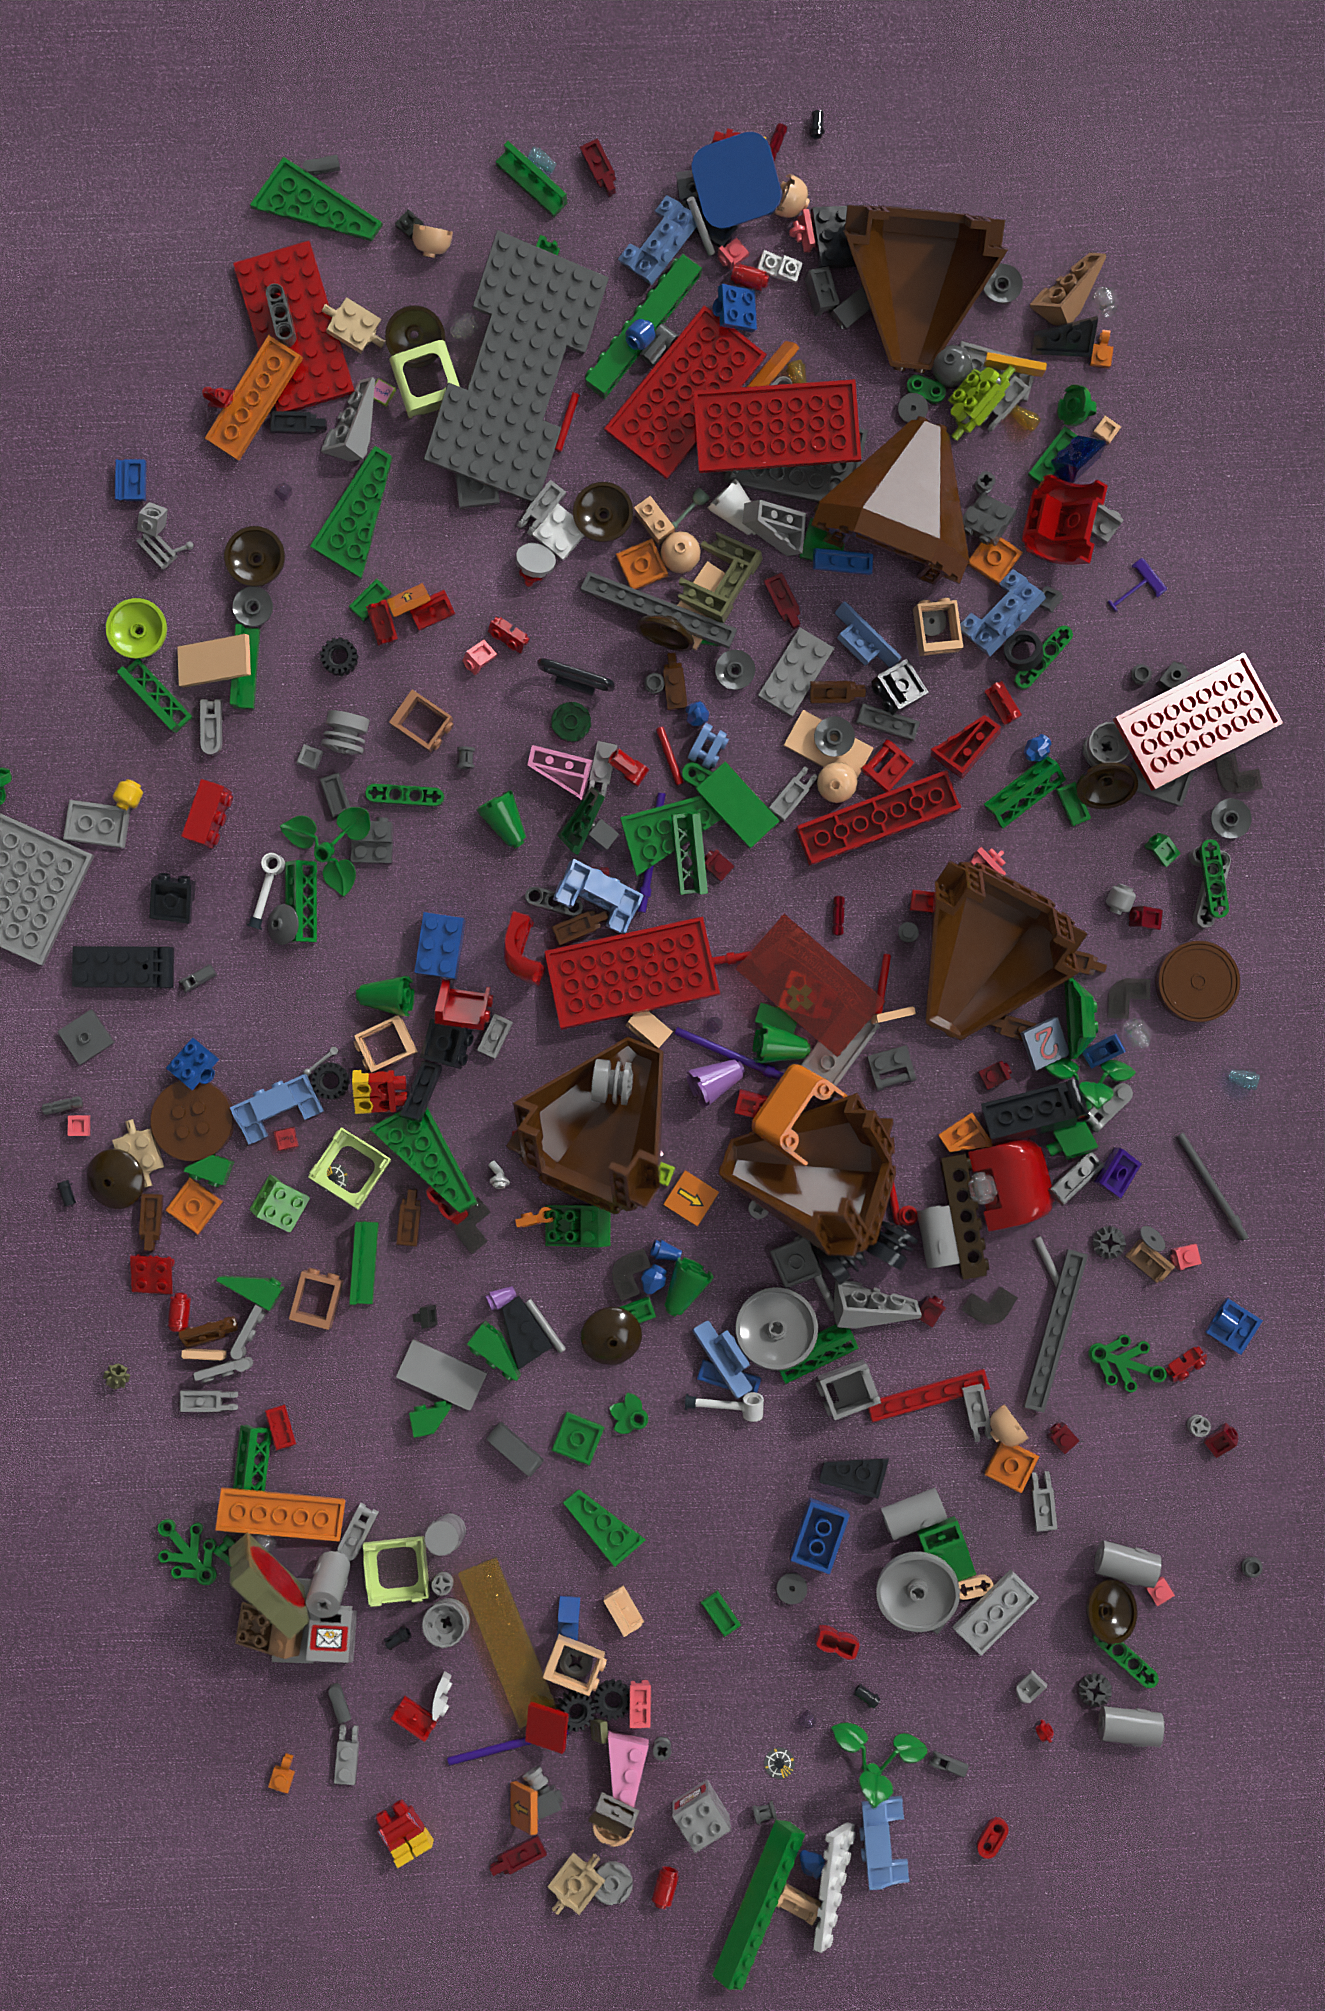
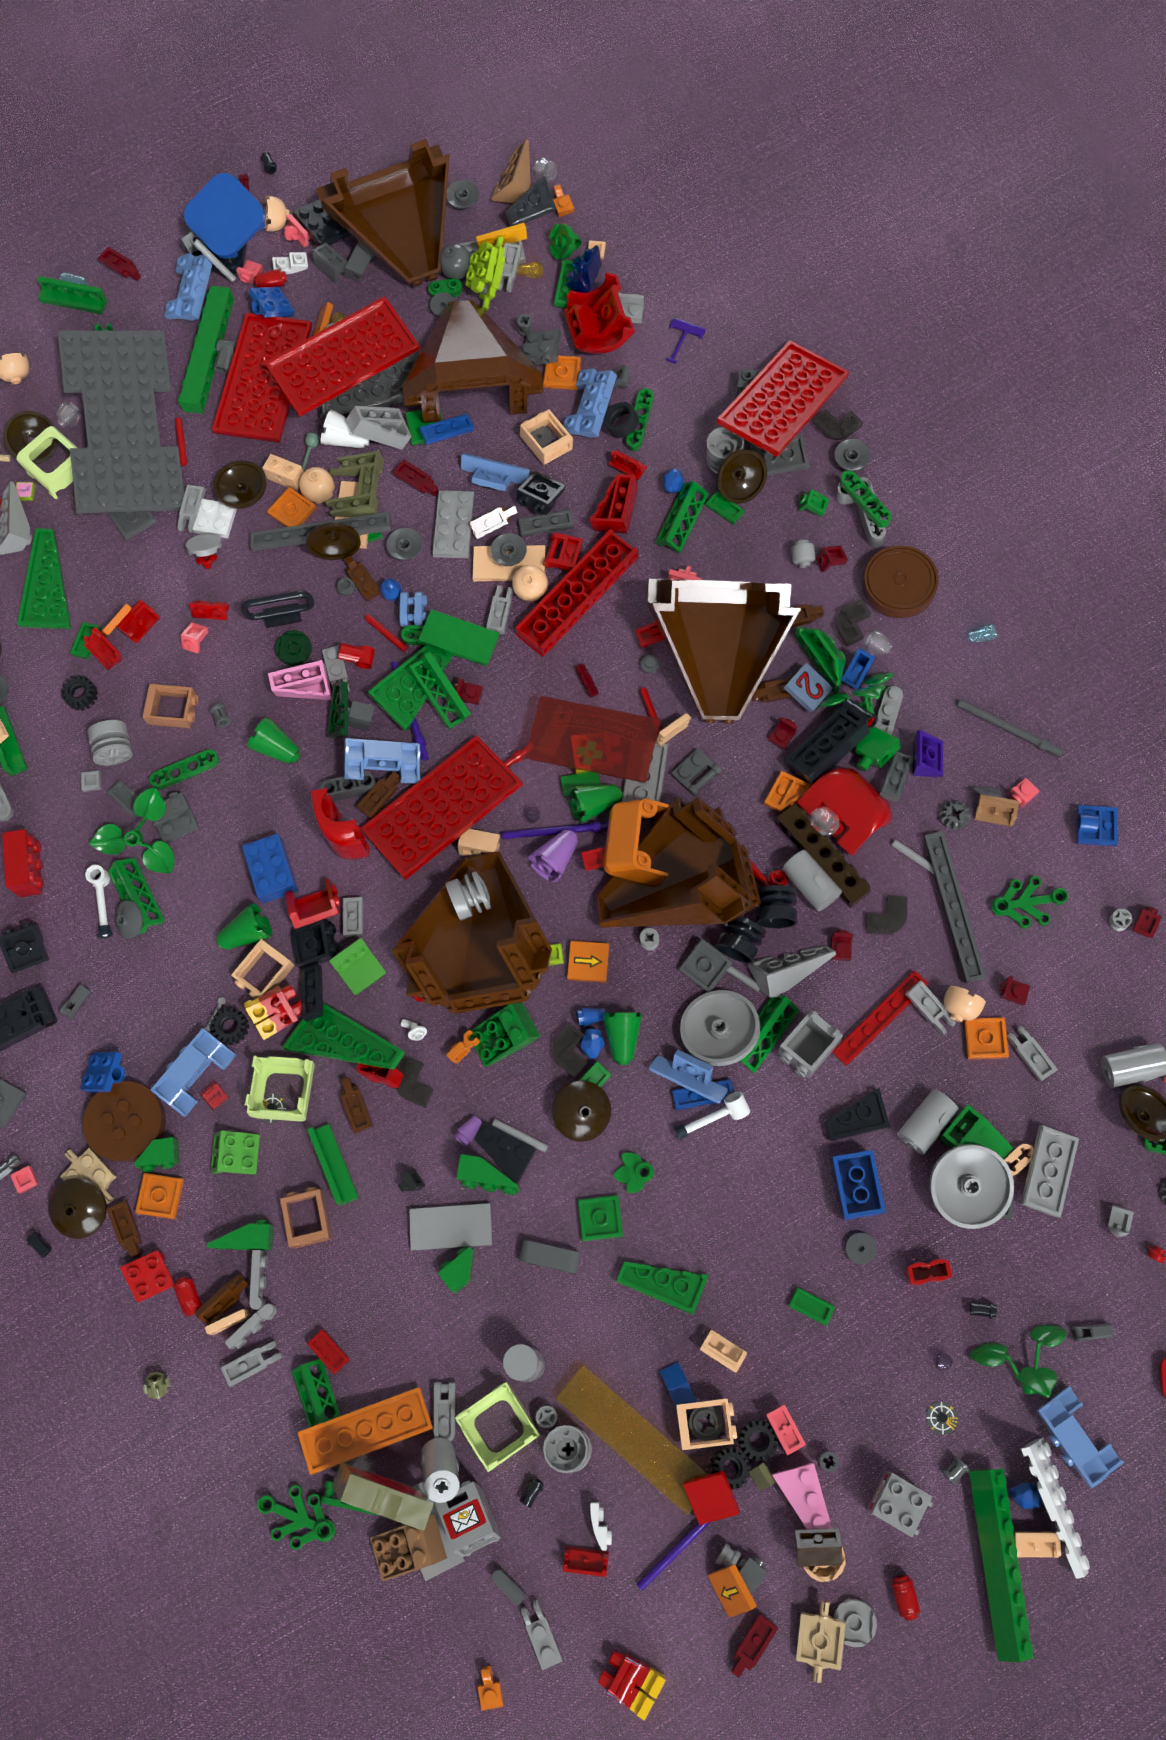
camera: 20 degrees left, 15 degrees down
blue head [626,319,655,350] -> none
dark grey plate [1131,664,1152,685] -> none
red hinge [1165,1346,1207,1383] -> none
none -> bright green bracket [329,938,386,996]

